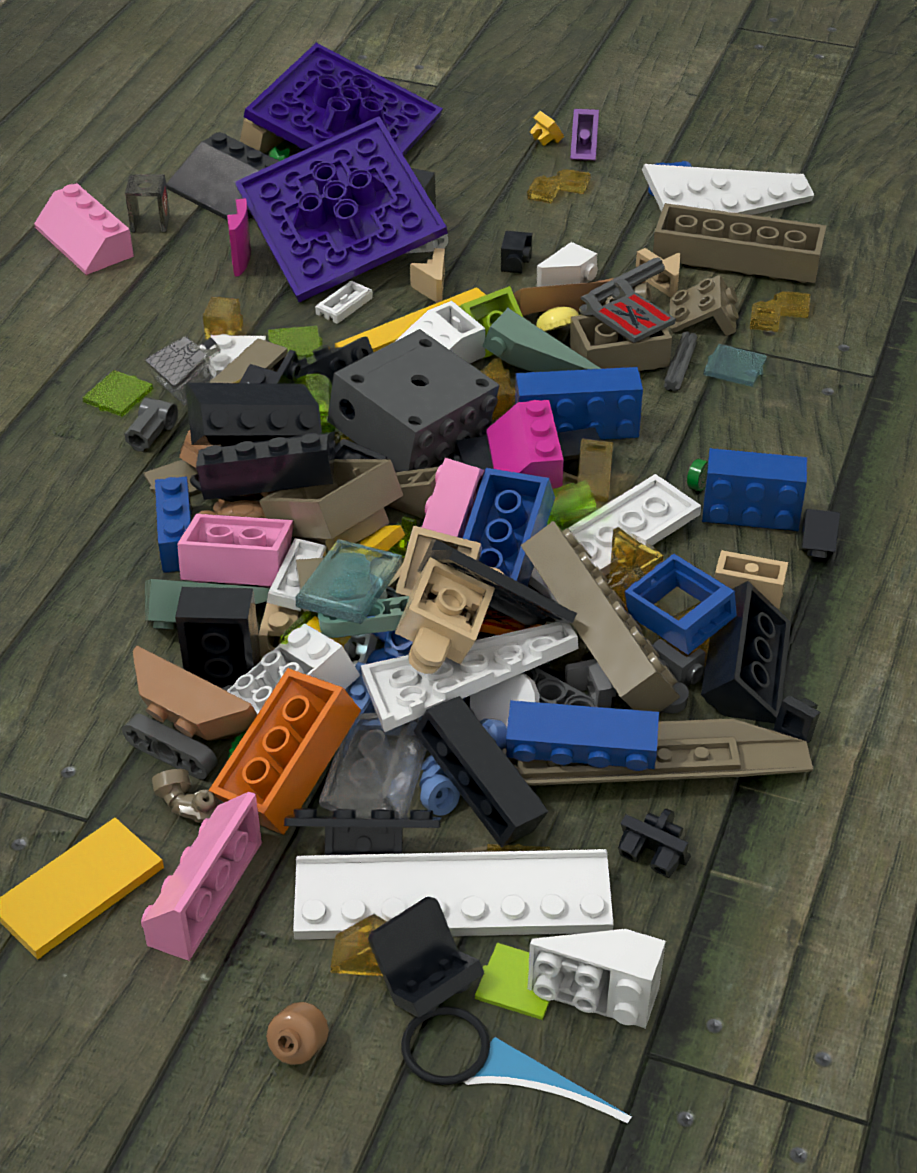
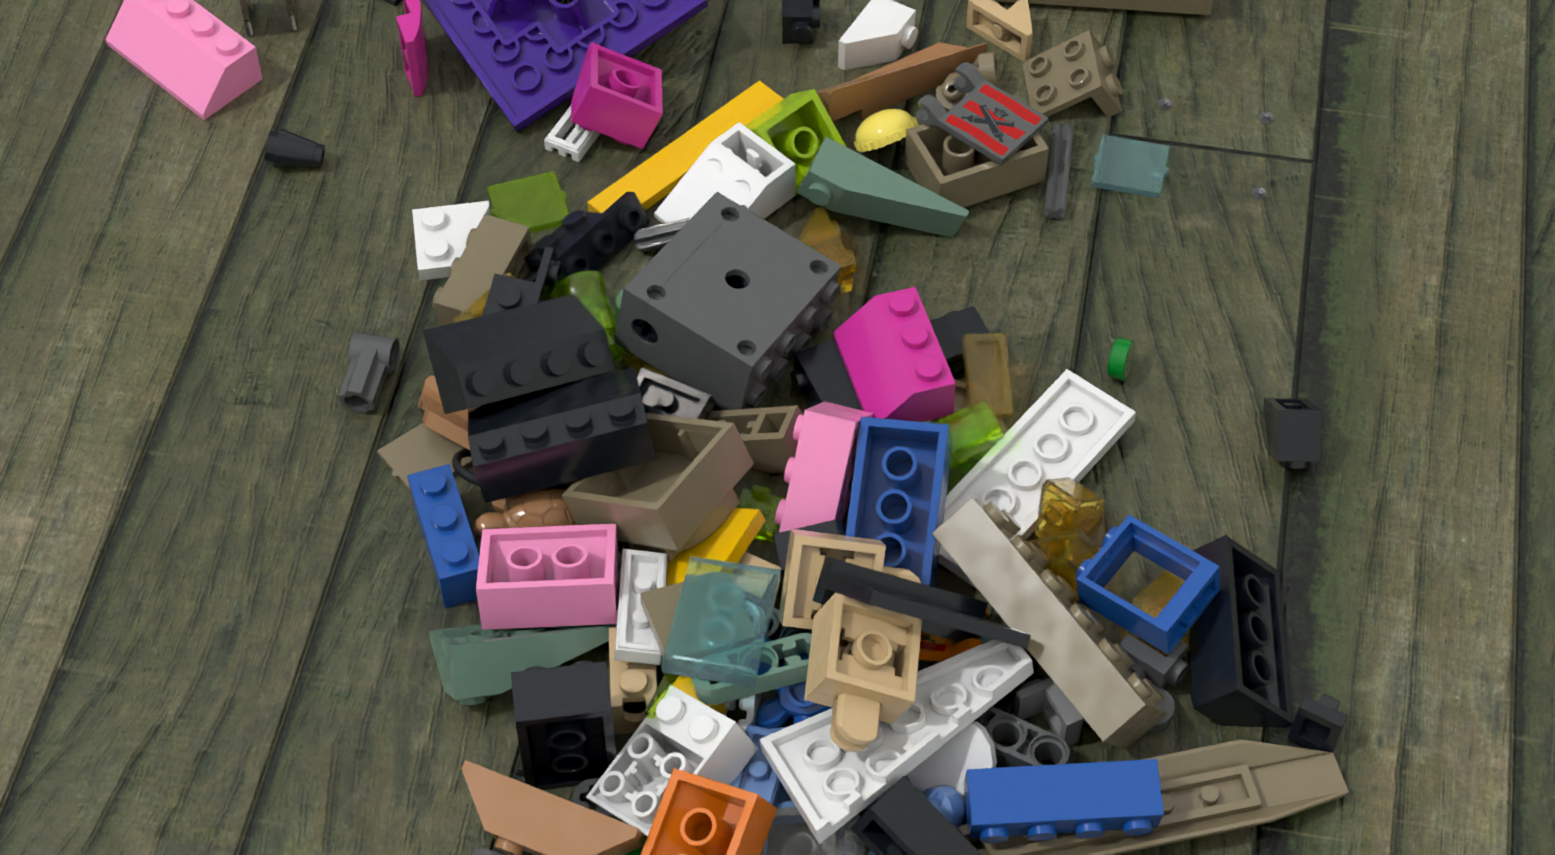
camera: 10 degrees left, 10 degrees up
clear neon green piece [82,370,153,417] -> none
torso [145,337,221,406] -> none
clear yellow brick [203,297,243,340] -> none
tan slope [410,248,445,303] -> none
blue brick [515,367,643,440] -> none
dark grey axle [589,257,665,304] -> none
blue brick [702,448,807,531] -> none
tan brick [714,550,788,610] -> none
clear yellow tile [750,291,811,332] -> none
none -> black cone [265,128,325,168]
none -> dark pink slope [571,42,663,149]

